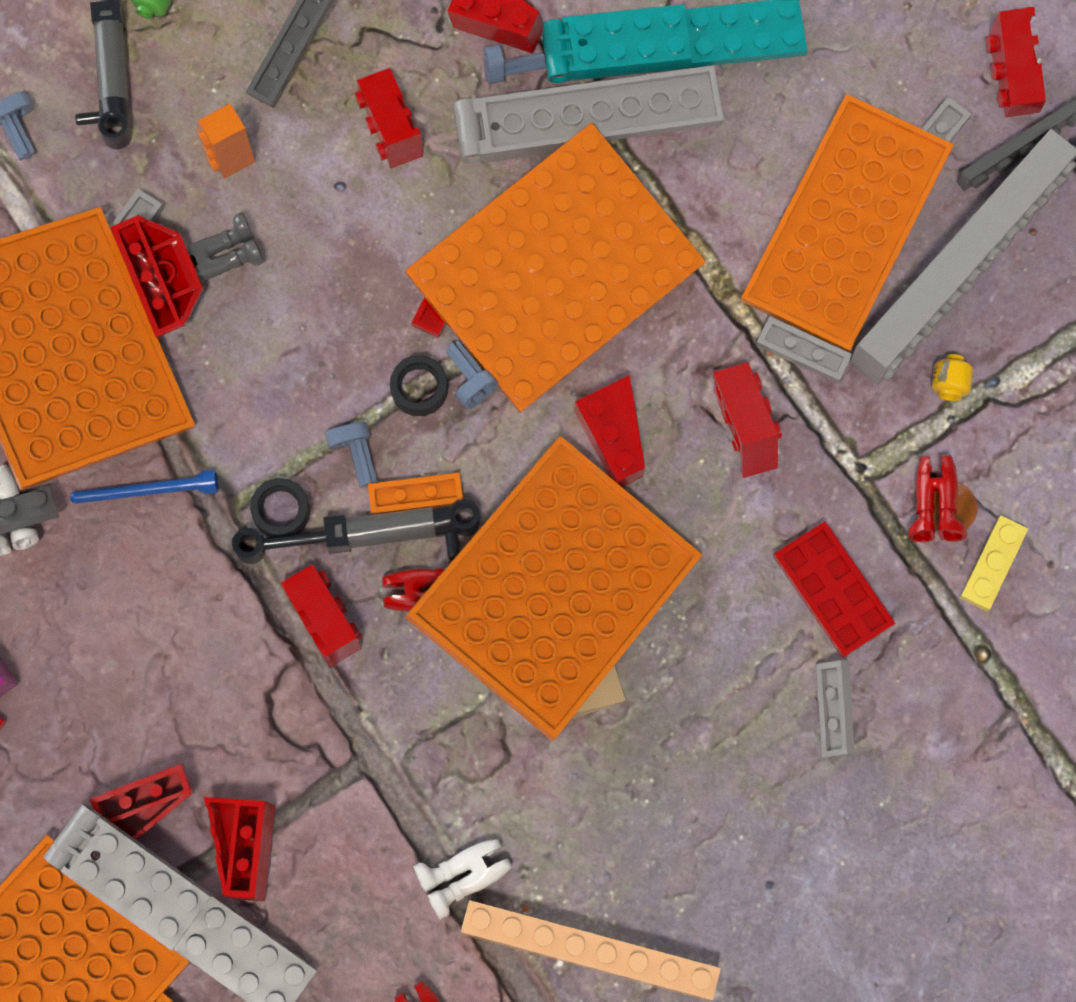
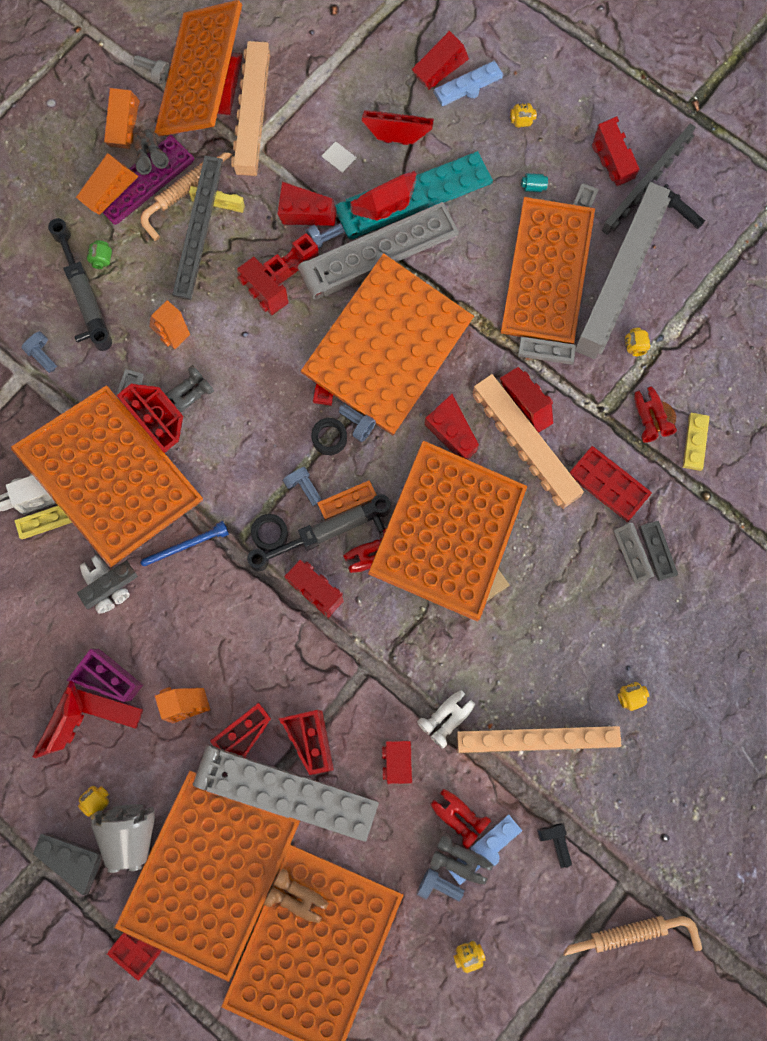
camera: 15 degrees left, 0 degrees up
none -> orange wedge [155,687,211,723]
none -> red arch [263,233,319,285]
none -> red wedge [351,171,416,221]
none -> red brick [382,741,412,784]
none -> light nougat brick [473,374,584,509]
none -> teal brick [521,173,548,192]
none -> yellow head [618,682,649,711]
none -> dark grey plate [639,521,678,582]

